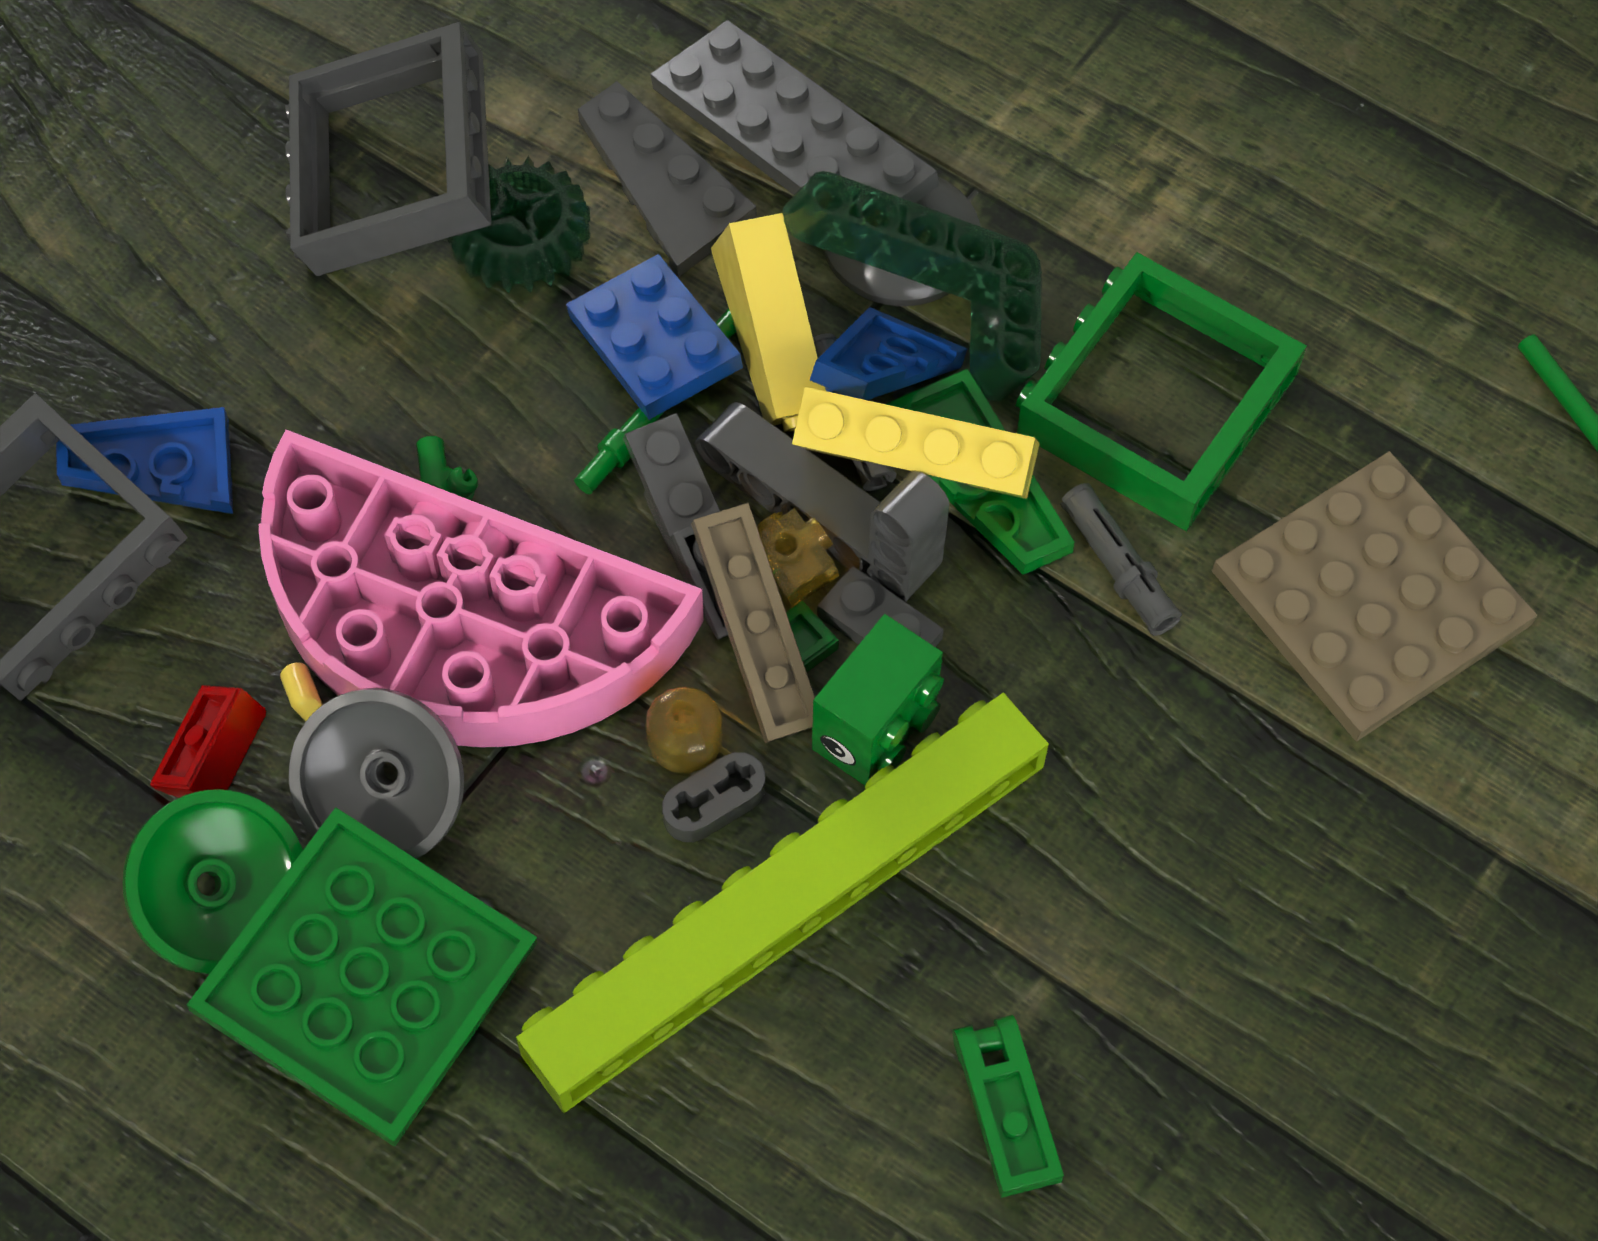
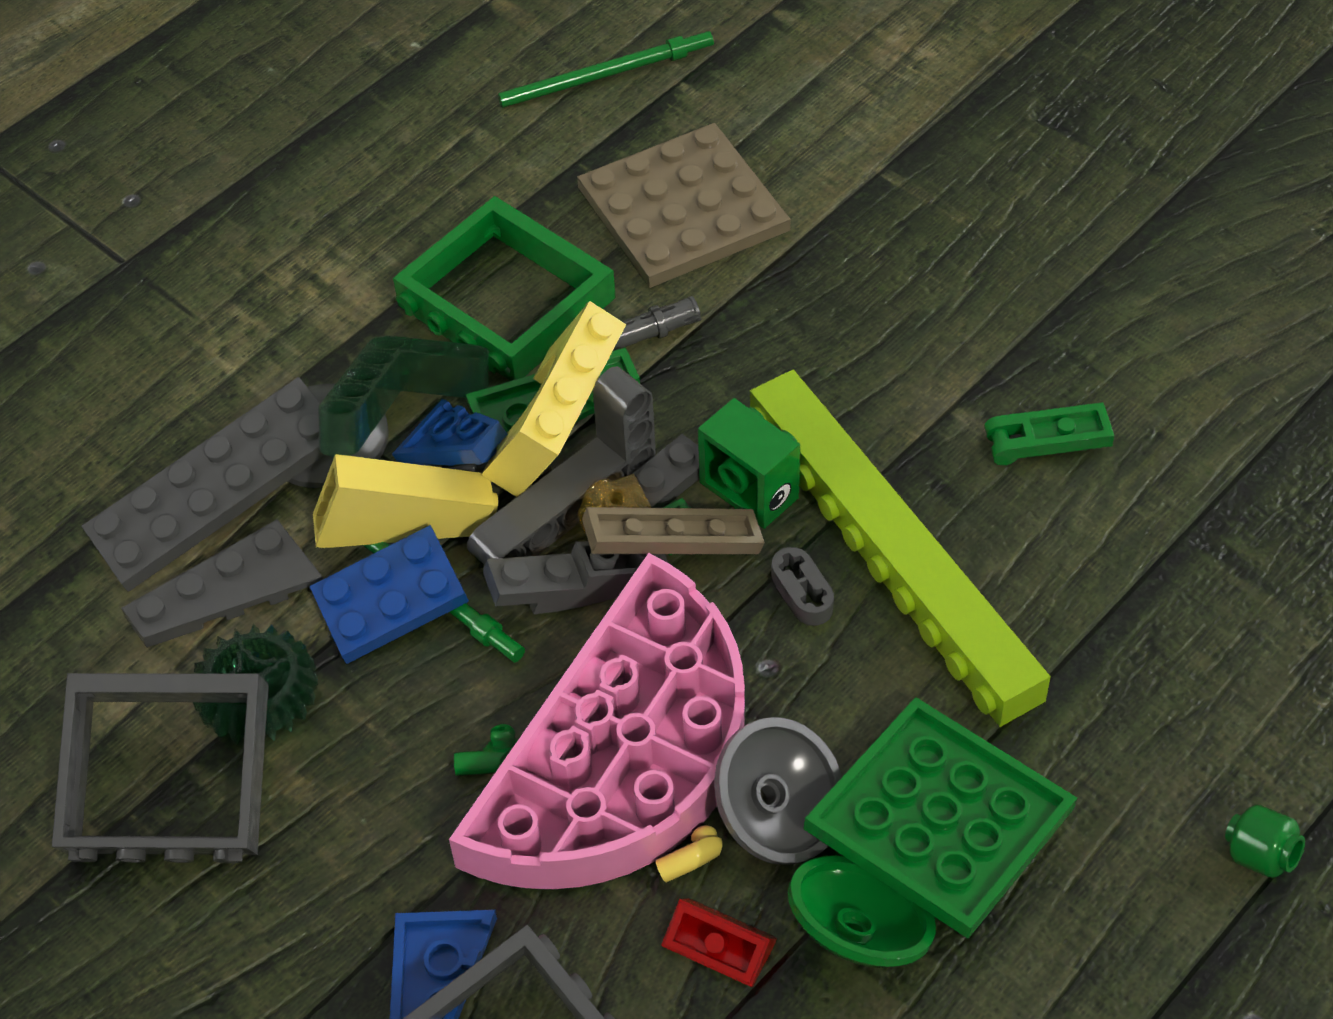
camera: 80 degrees left, 10 degrees down
clear yellow head [645,687,723,774] -> none

